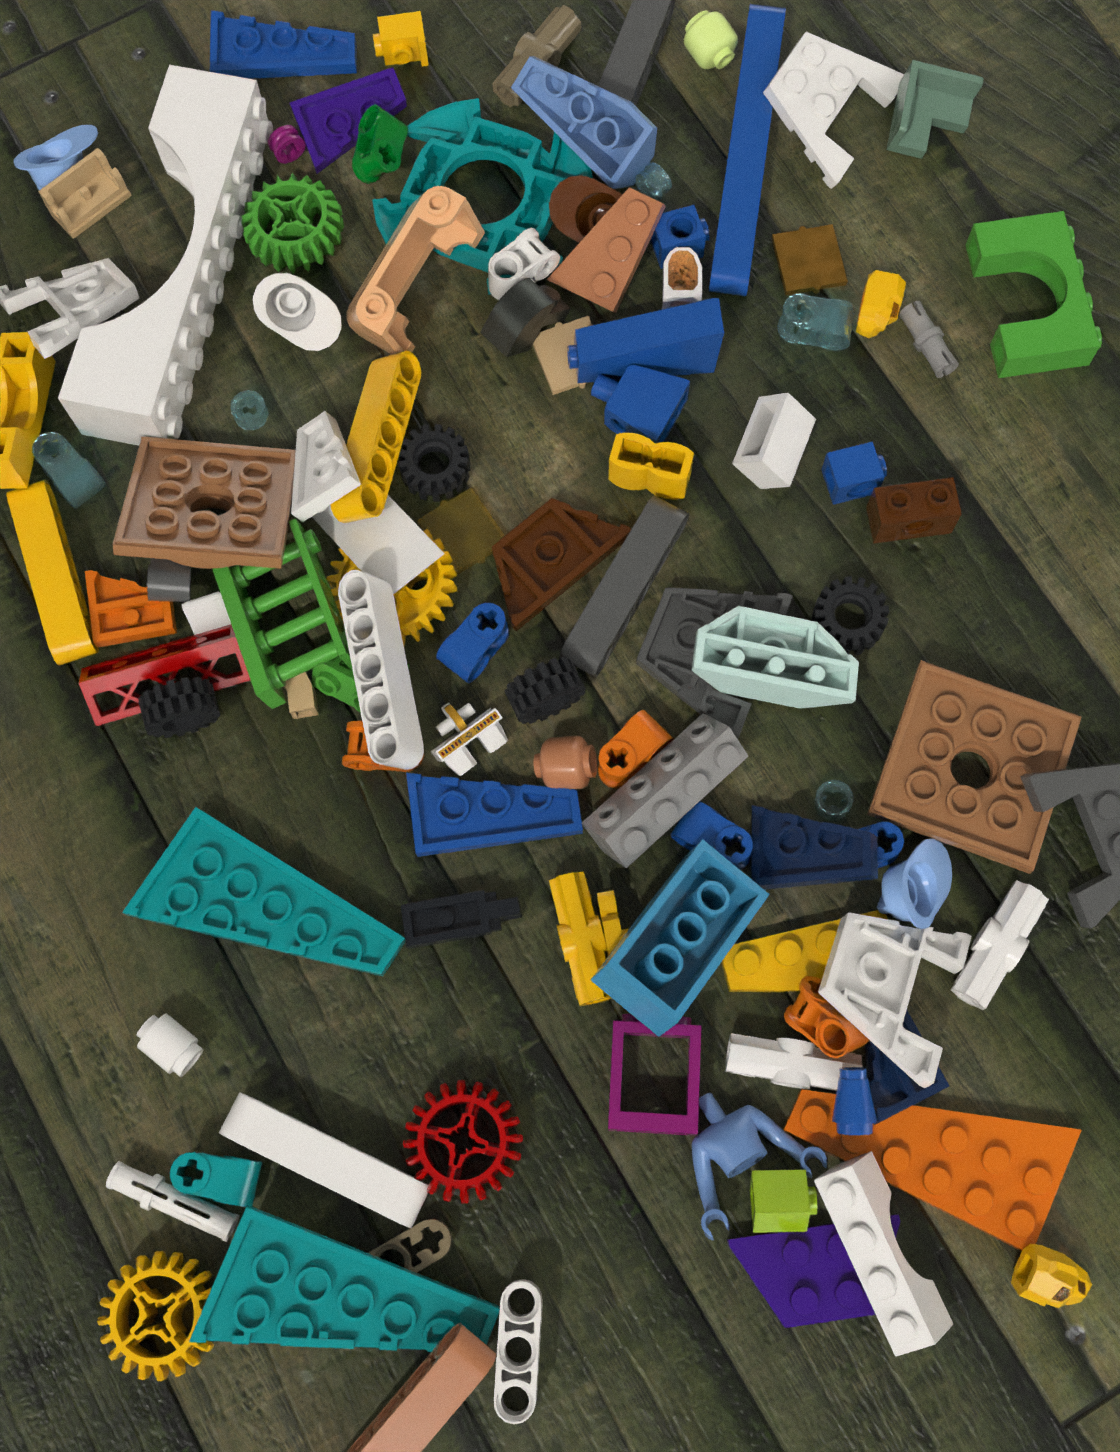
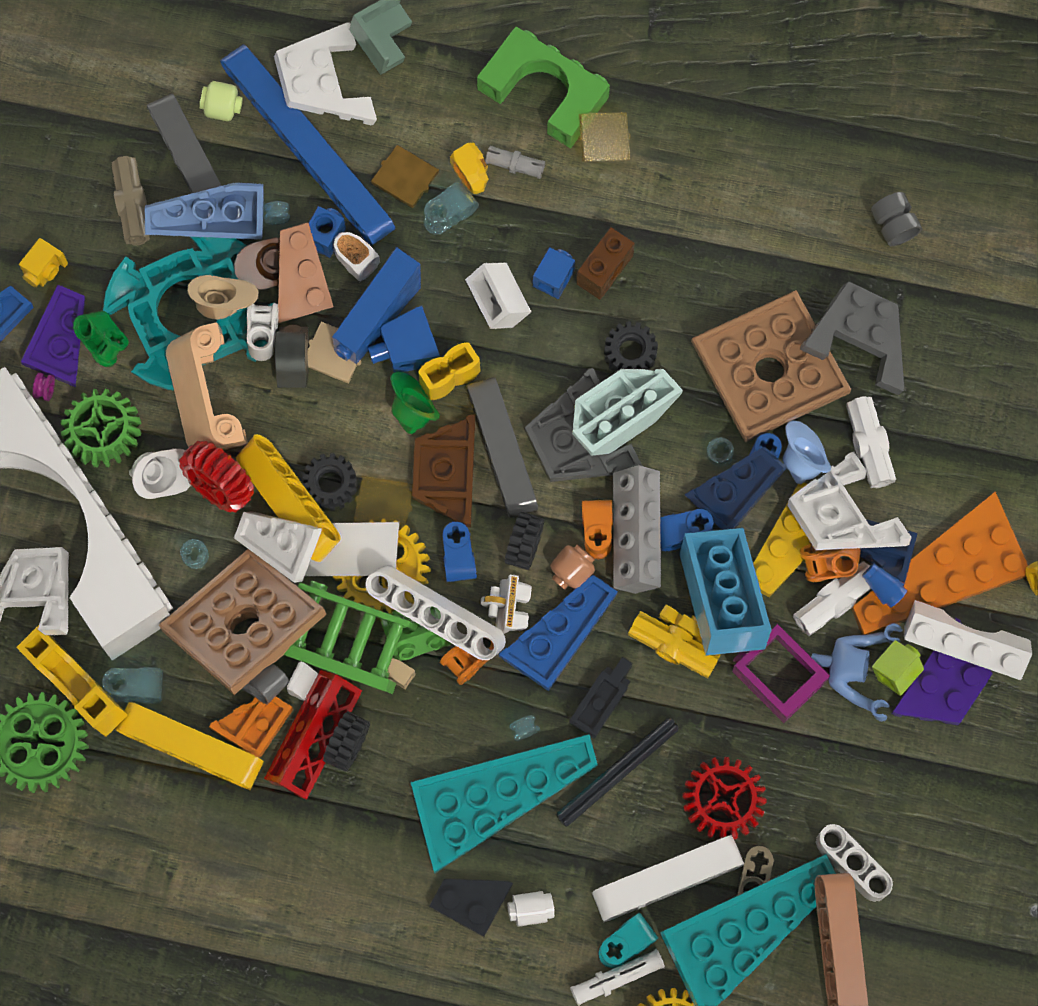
camera: 50 degrees left, 0 degrees up
none -> red gear [179,441,254,513]
none -> tan piece [188,275,259,320]
none -> green piece [390,372,440,434]
none -> black wing [429,879,513,938]
none -> clear light blue bush [509,715,540,741]
none -> black axle [557,717,679,827]
none -> clear yellow piece [578,113,631,162]

